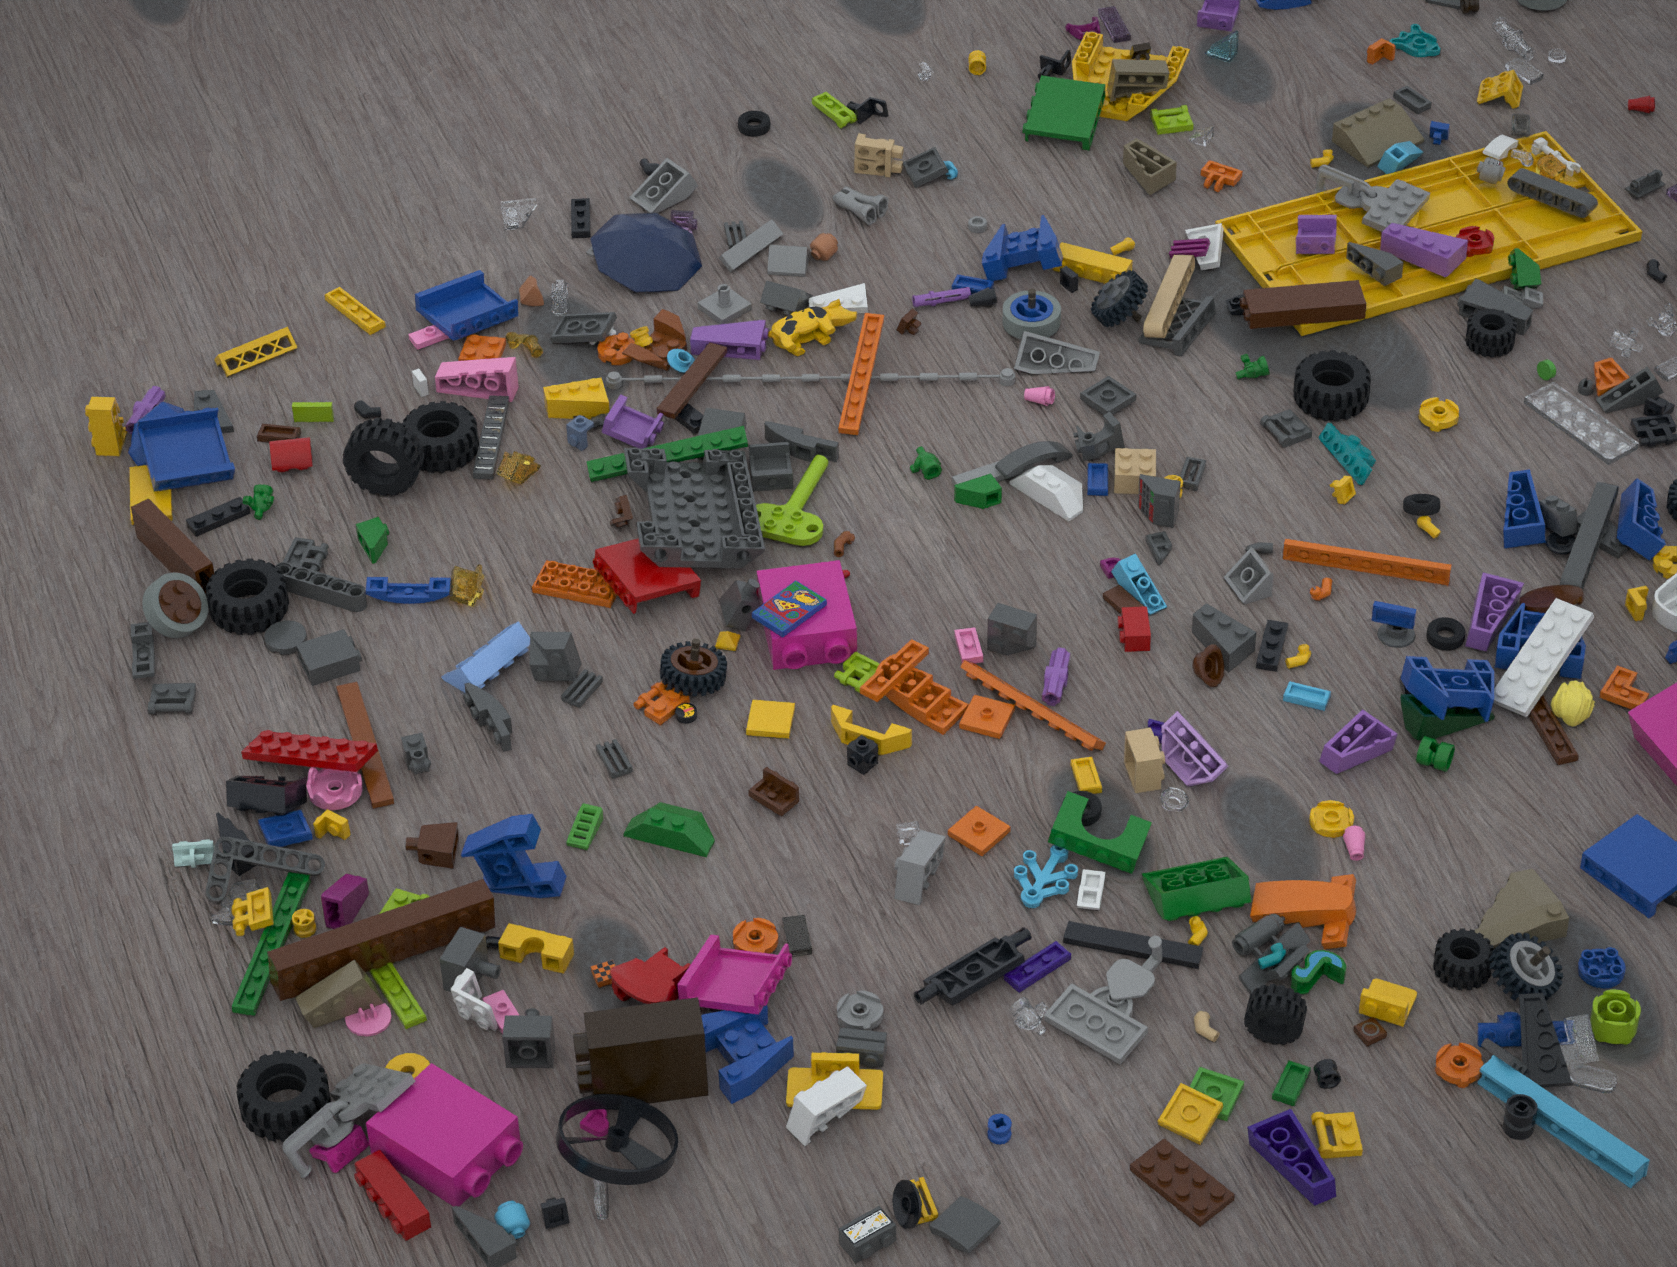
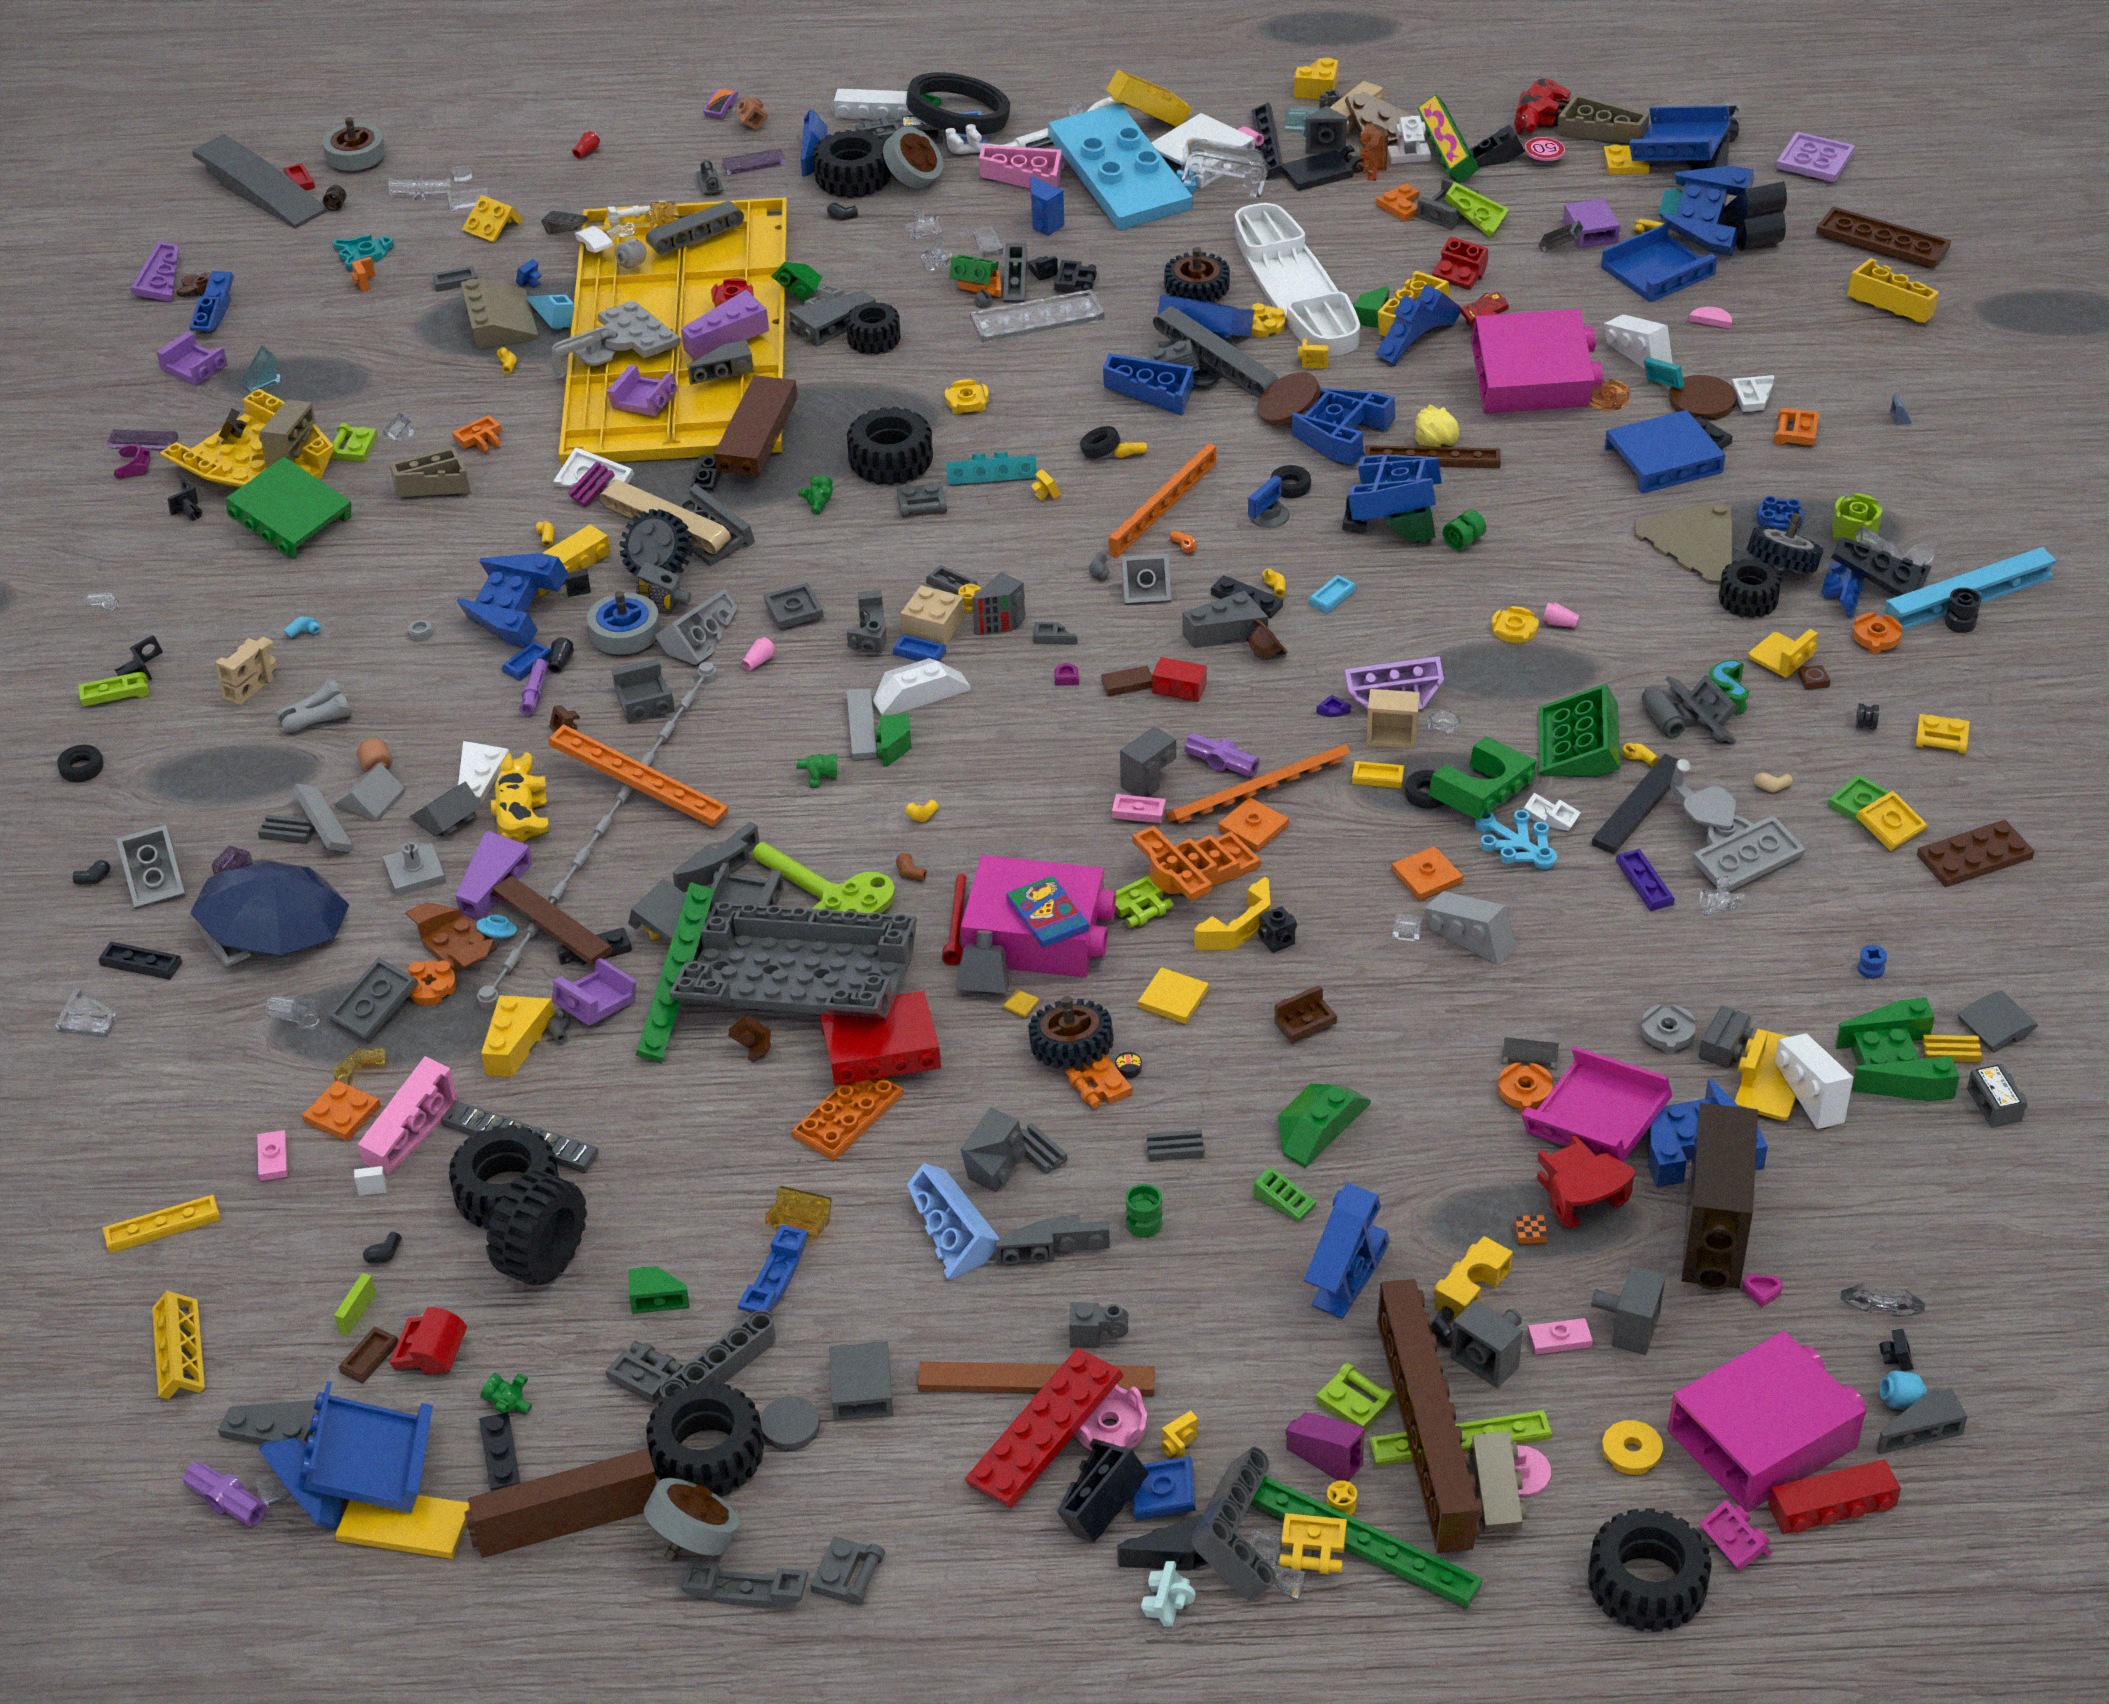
camera: 70 degrees left, 0 degrees up
yellow wedge [85,397,128,456] -> none
light grey plate [282,1063,415,1178] -> none
reddish brown torso [406,822,459,869] -> none
blue panel [415,270,518,341] -> none
white bracket [450,968,498,1031] -> none
clear yellow slope [496,451,541,484] -> none
nougat tile [519,276,544,306] -> none
black piece [556,1094,678,1185] -> none
sand blue bracket [566,415,594,451] -> none
yellow wheel [630,326,653,347] -> none
black dish [892,1180,922,1229] -> none
dark grey plate [903,147,948,188] -> none
black plate [913,927,1032,1006] -> none
yellow wheel [968,50,986,75] -> none
dark grey slope [995,441,1073,479] -> none
medium azure slope [1111,554,1167,616] -> none
black tyre [1244,984,1307,1045] -> none
dark purple wedge [1247,1109,1337,1206] -> none
orange slope [1250,874,1356,950] -> none
teal arm [1258,943,1286,970] -> none
green tile [1272,1060,1311,1107] -> none
medium lavender wedge [1319,709,1398,774] -> none
medium lavender wedge [1465,573,1524,651] -> none
dark grey tile [1481,1038,1528,1074] -> none
white plate [1493,598,1594,717] -> none
bright green tile [1537,359,1556,380] -> none
orange plate [1599,665,1649,710] -> none
none -> dark grey panel [611,658,675,723]
none -> dark grey torso [636,561,691,614]
none -> yellow arm [905,800,939,823]
none -> green bracket [949,255,999,285]
none -> green wheel [1125,1184,1162,1238]
none -> green wedge [1835,997,1960,1101]

